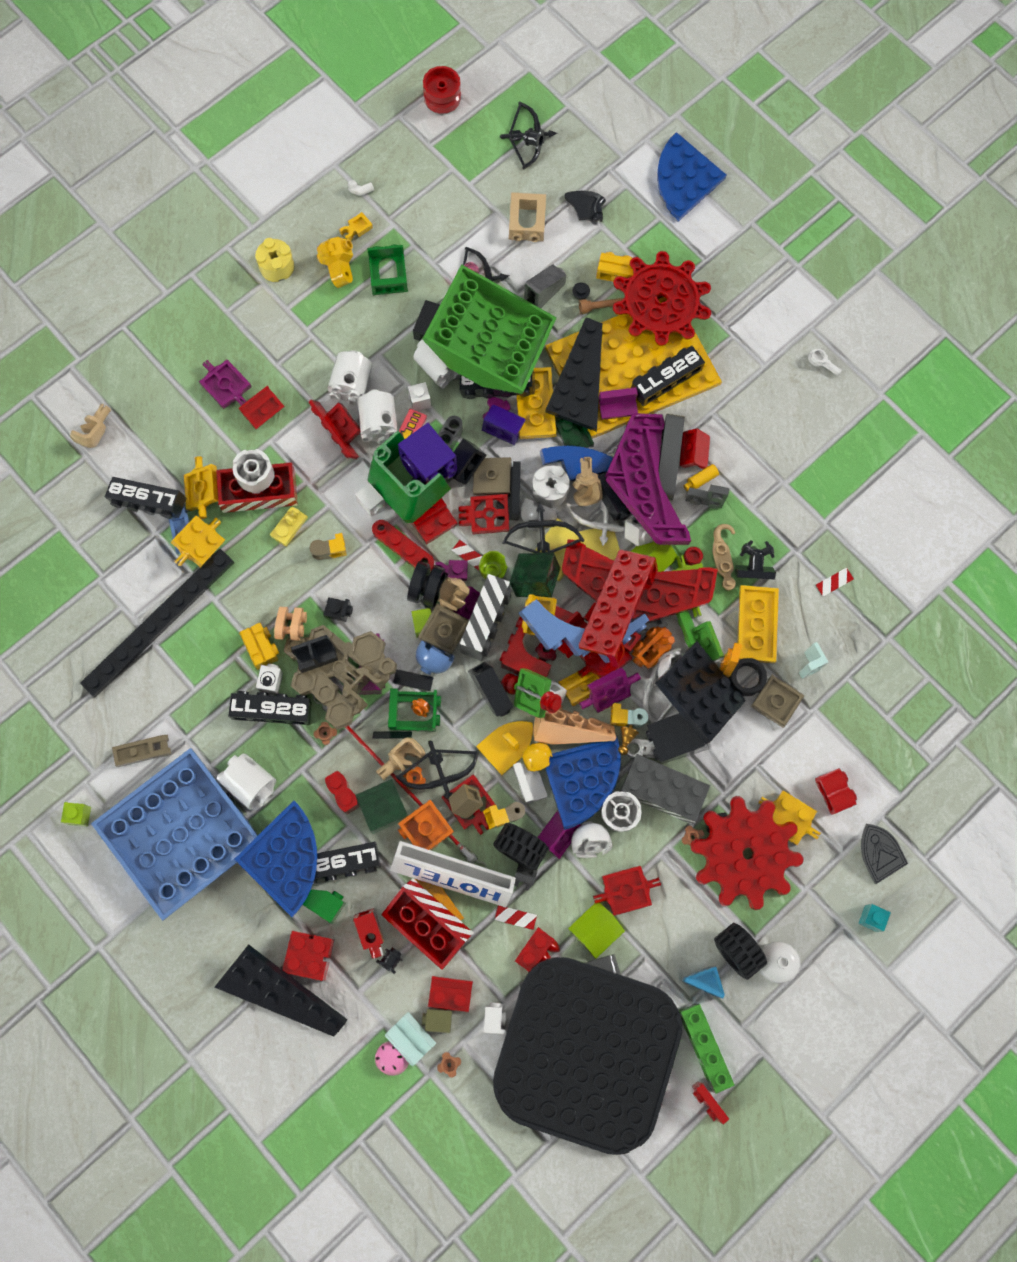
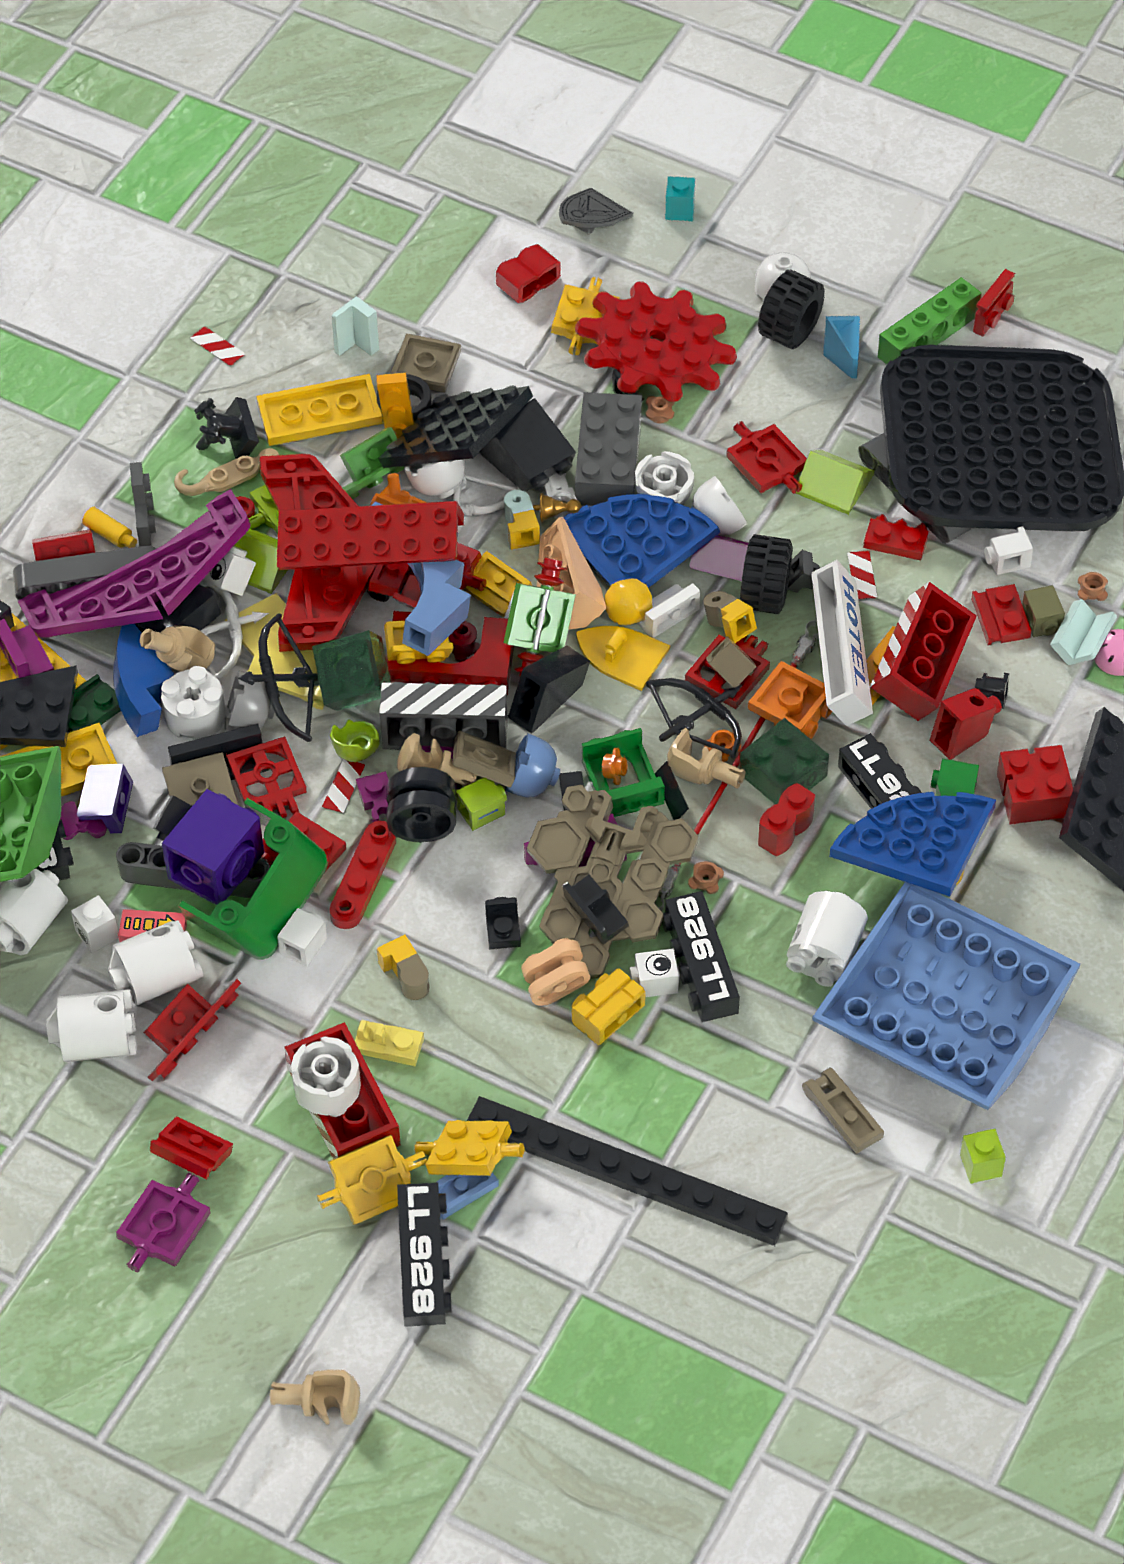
camera: 105 degrees left, 20 degrees down
magenta plate [579,667,641,713] -> none

